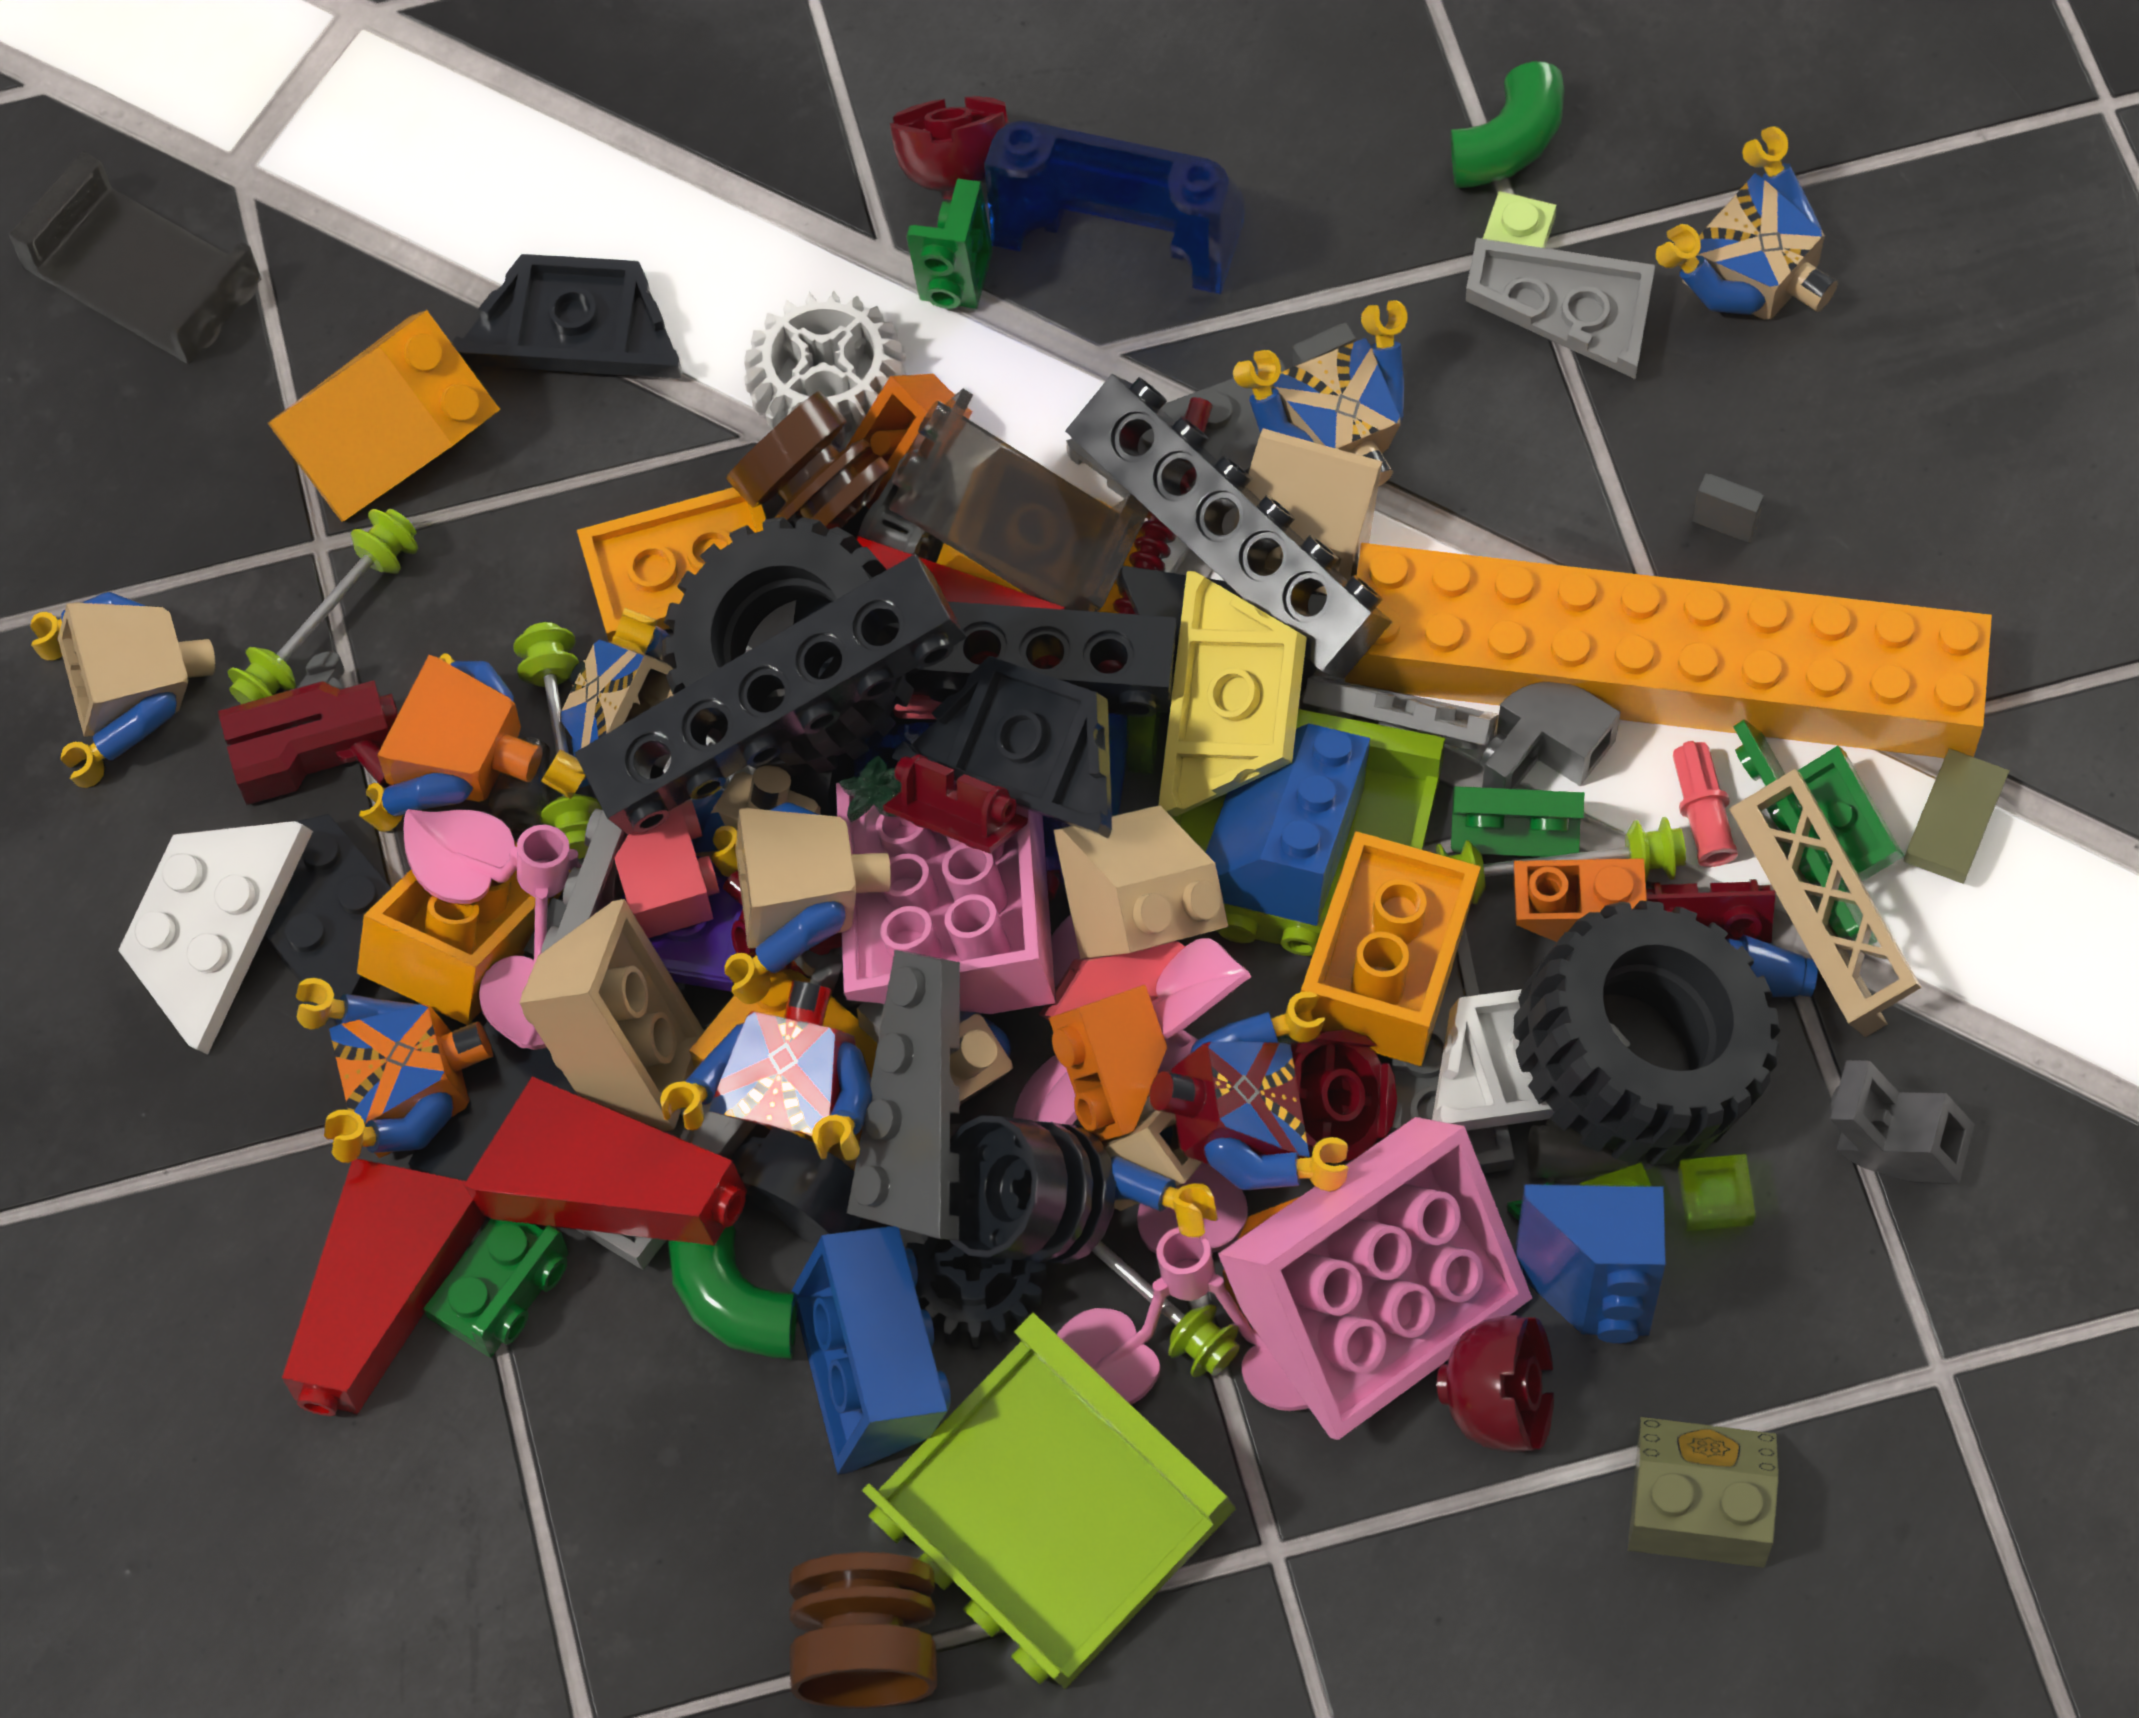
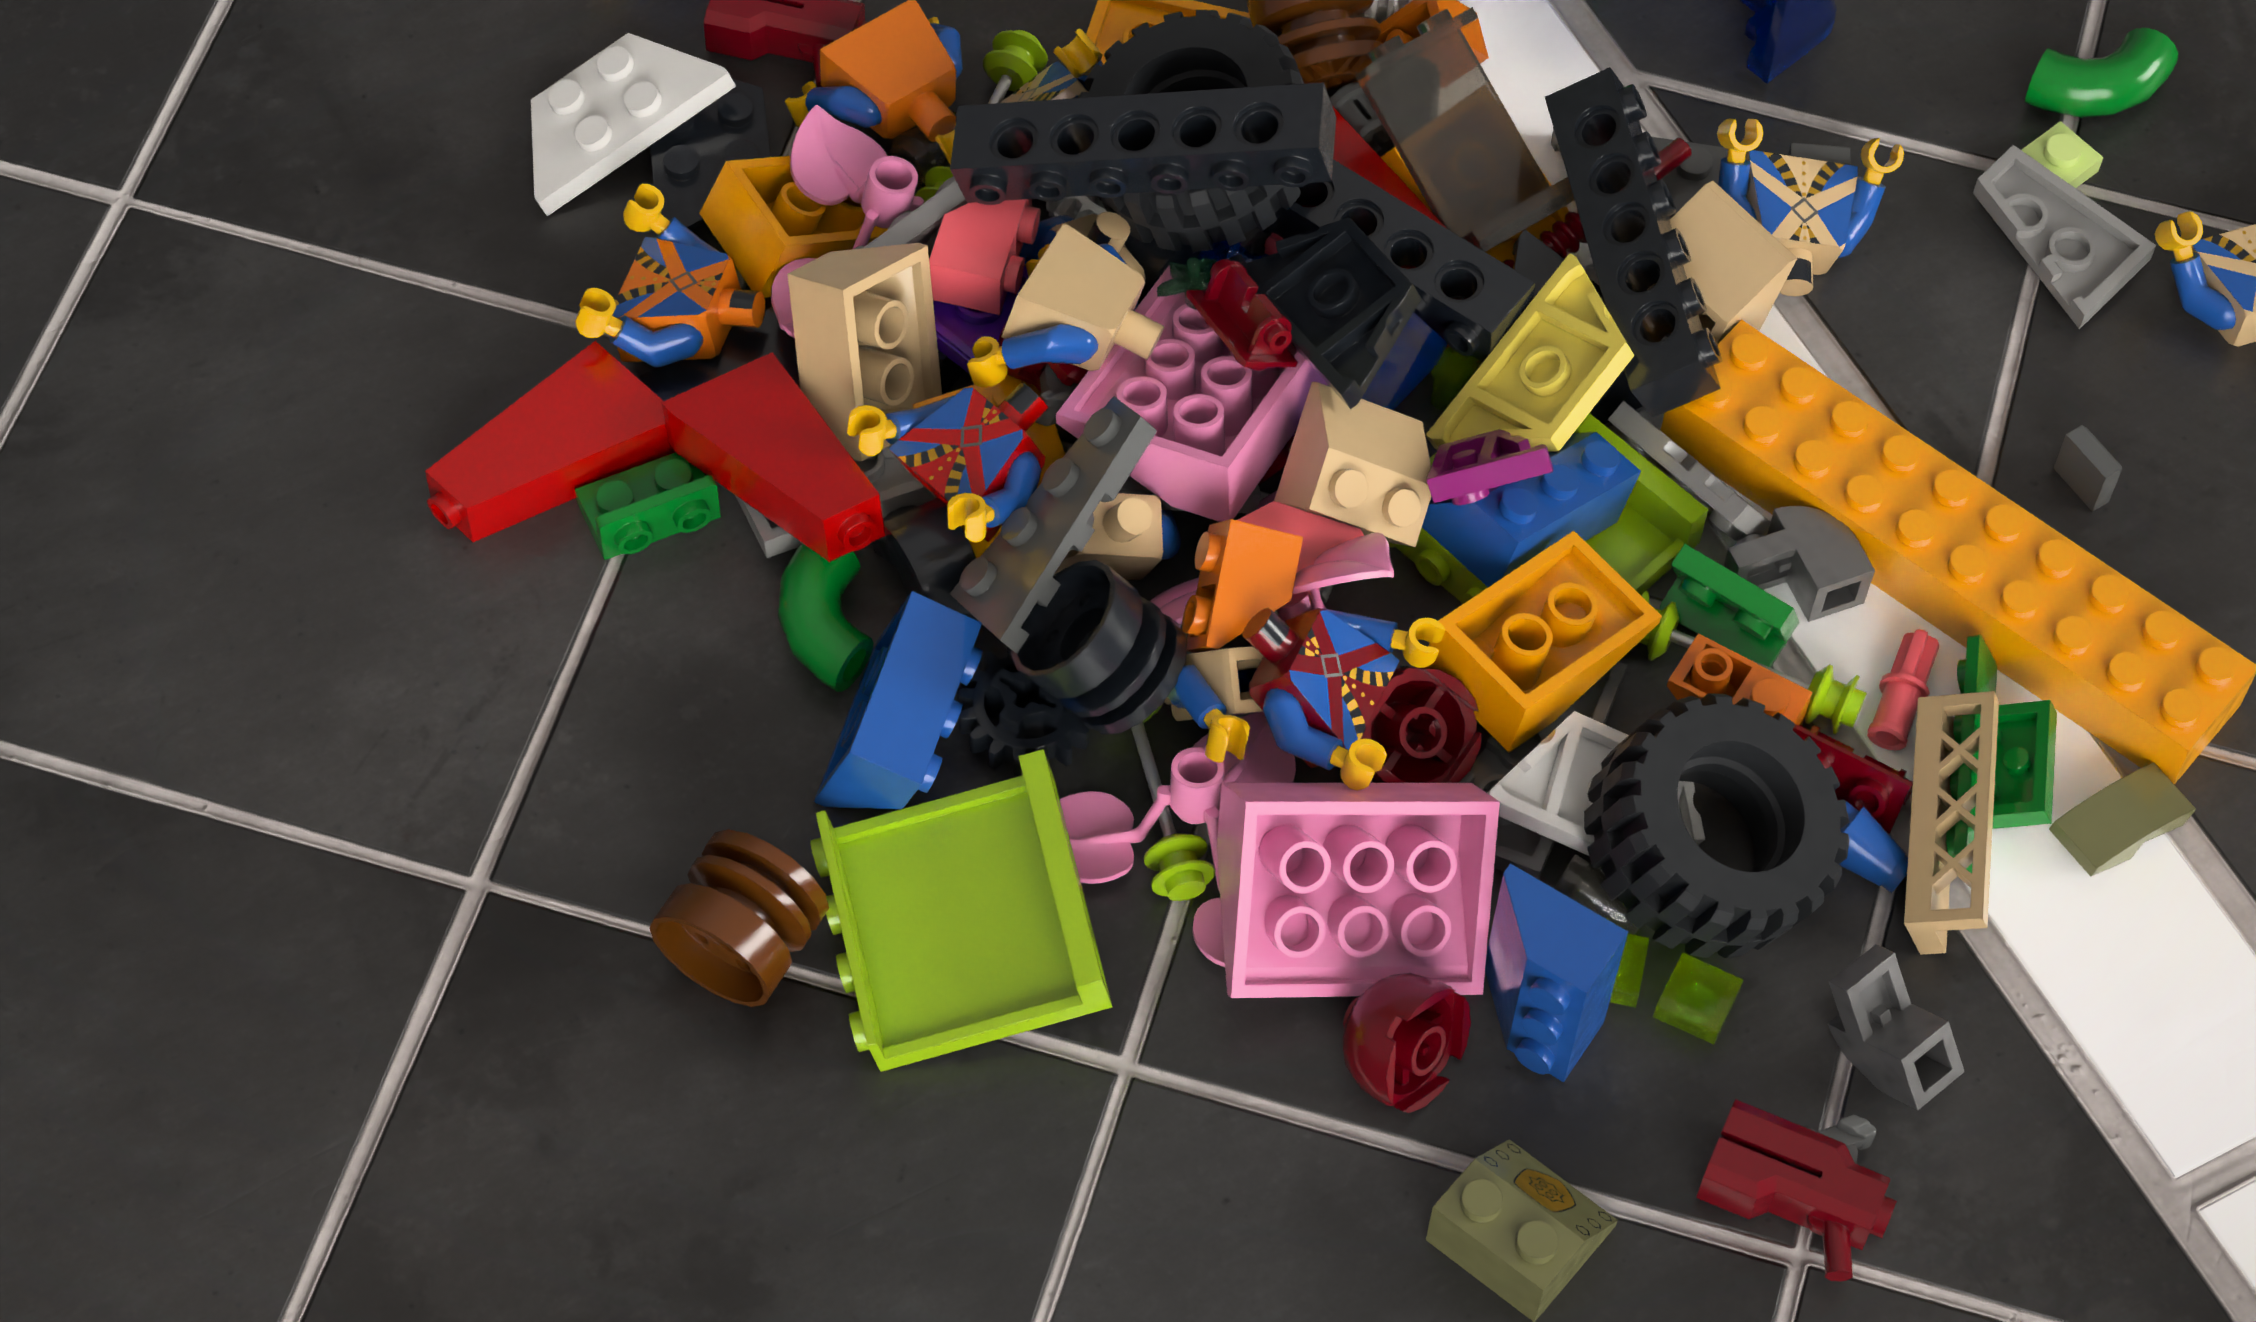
camera: 25 degrees right, 5 degrees down
none -> magenta wing [1426,429,1554,505]
none -> dark red piece [1696,1099,1897,1281]

